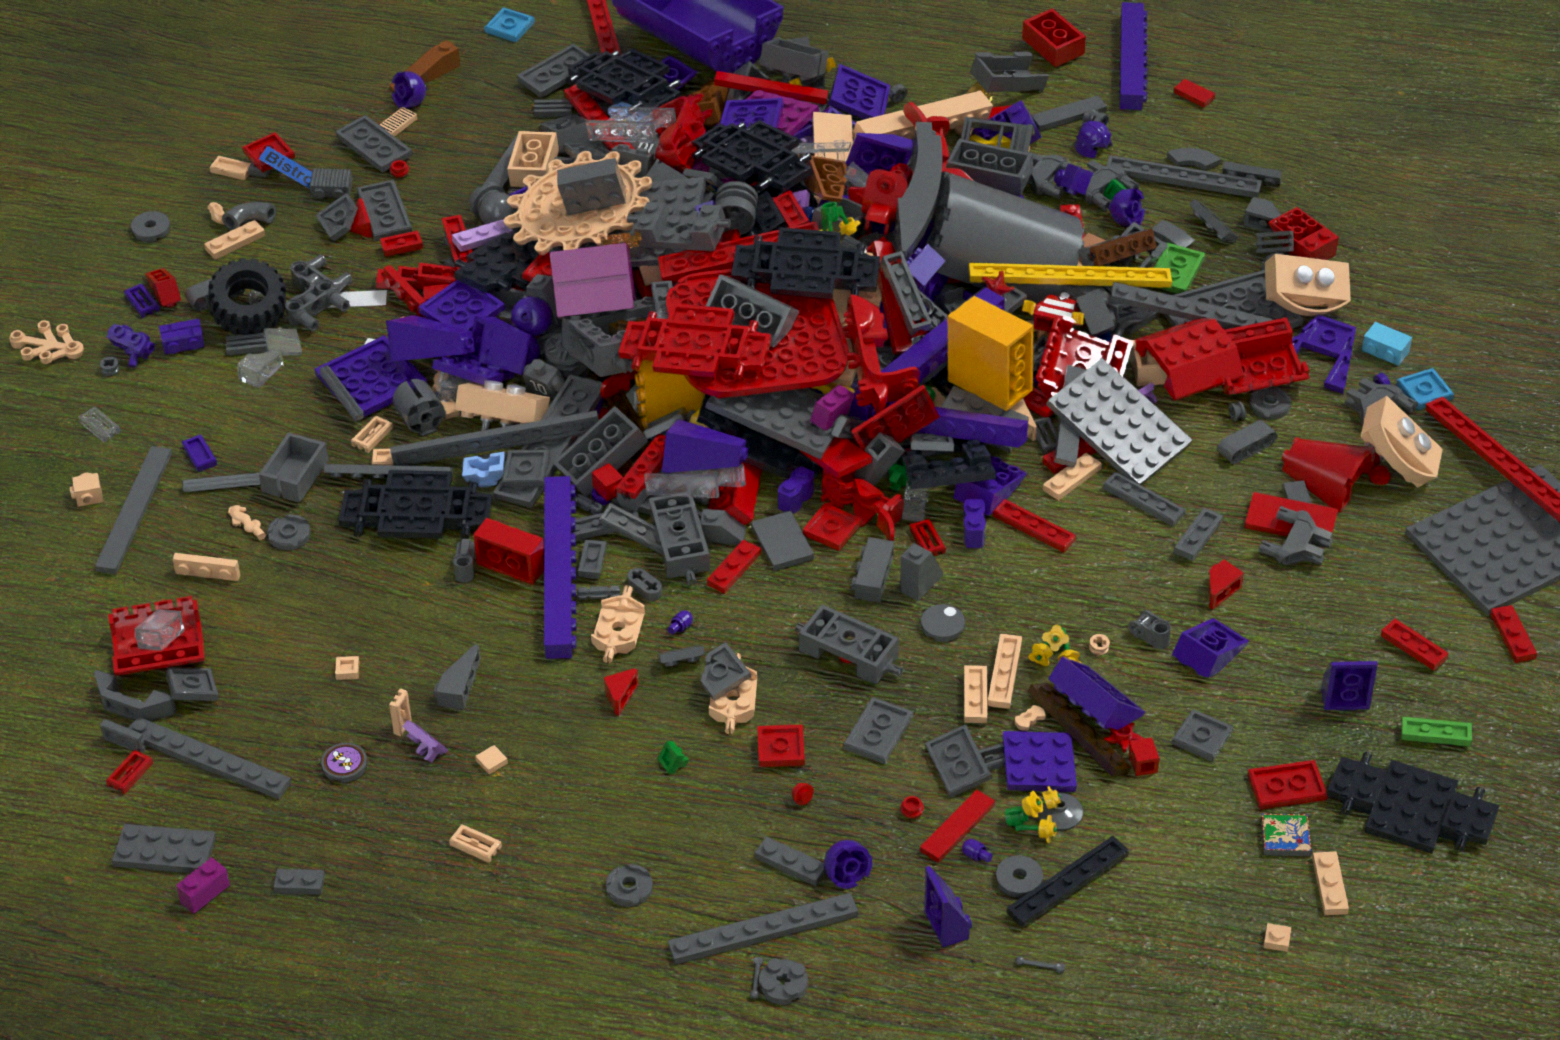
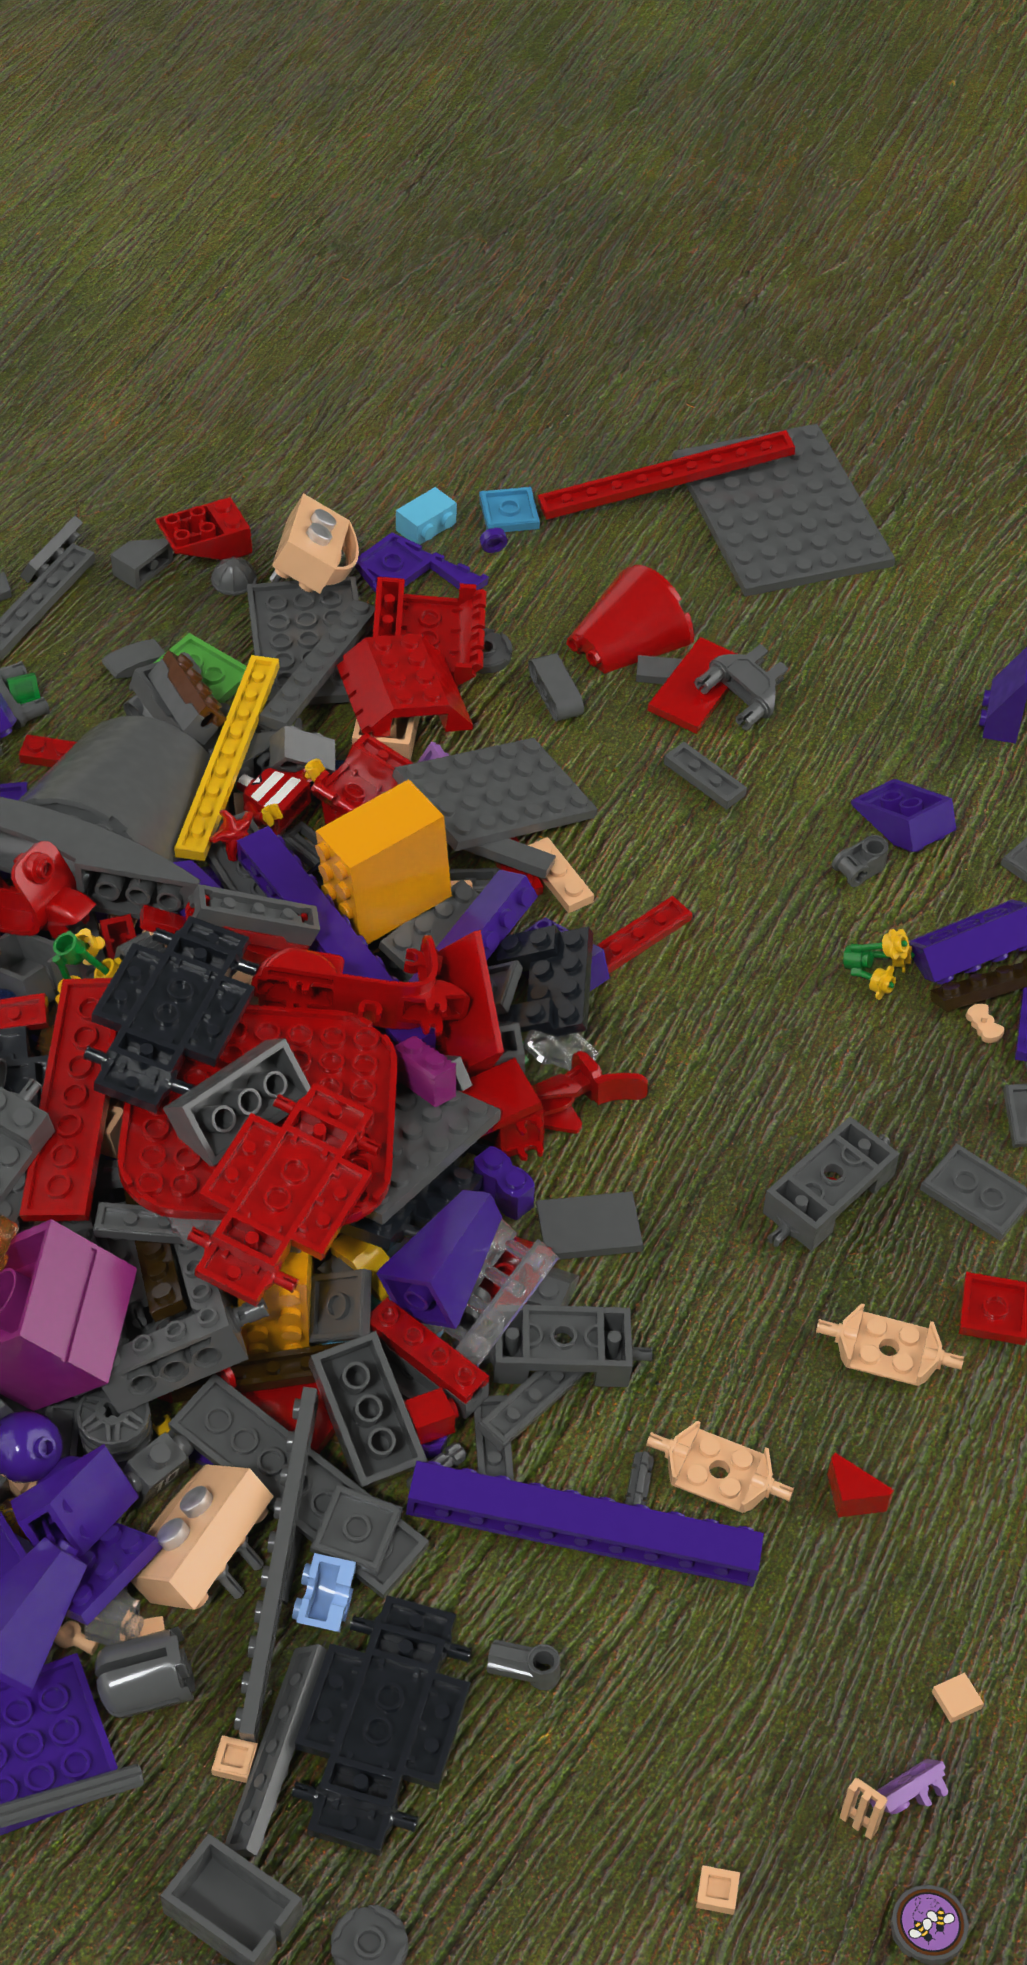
camera: 80 degrees left, 5 degrees up
light nougat tile [351,416,393,453] -> none
dark grey slope [434,645,481,710] -> none
red brick [473,518,545,585] -> none
dark grey plate [578,540,607,579] -> none
dark grey beam [627,568,662,601] -> none
dark grey plate [657,645,705,666] -> none
green tile [657,741,689,774] -> none
dark purple cylinder [668,610,693,634] -> none
dark grey plate [701,642,751,701] -> none
red plate [707,540,761,594] -> none
red plate [803,503,862,551] -> none
dark grey brick [851,537,894,603] -> none
dark grey slope [900,543,943,601] -> none
red tile [909,519,946,556] -> none
dark grey tile [921,604,965,642] -> none
dark purple brick [963,499,986,548] -> none
light nougat plate [964,665,987,723] -> none
light nougat plate [988,634,1022,709] -> none
light nougat bush [1089,634,1110,655] -> none
dark grey tile [1103,472,1186,527] -> none
dark purple cylinder [1109,189,1145,227] -> none
dark grey plate [1189,199,1239,243] -> none
red slope [1208,559,1244,610] -> none
dark grey bush [1229,401,1246,422] -> none
dark grey tile [1256,231,1294,253] -> none
dark grey connector [1345,378,1418,425] -> none
light nougat piece [1361,396,1443,488] -> none
red plate [1380,619,1449,671] -> none
red plate [1490,605,1537,663] -> none

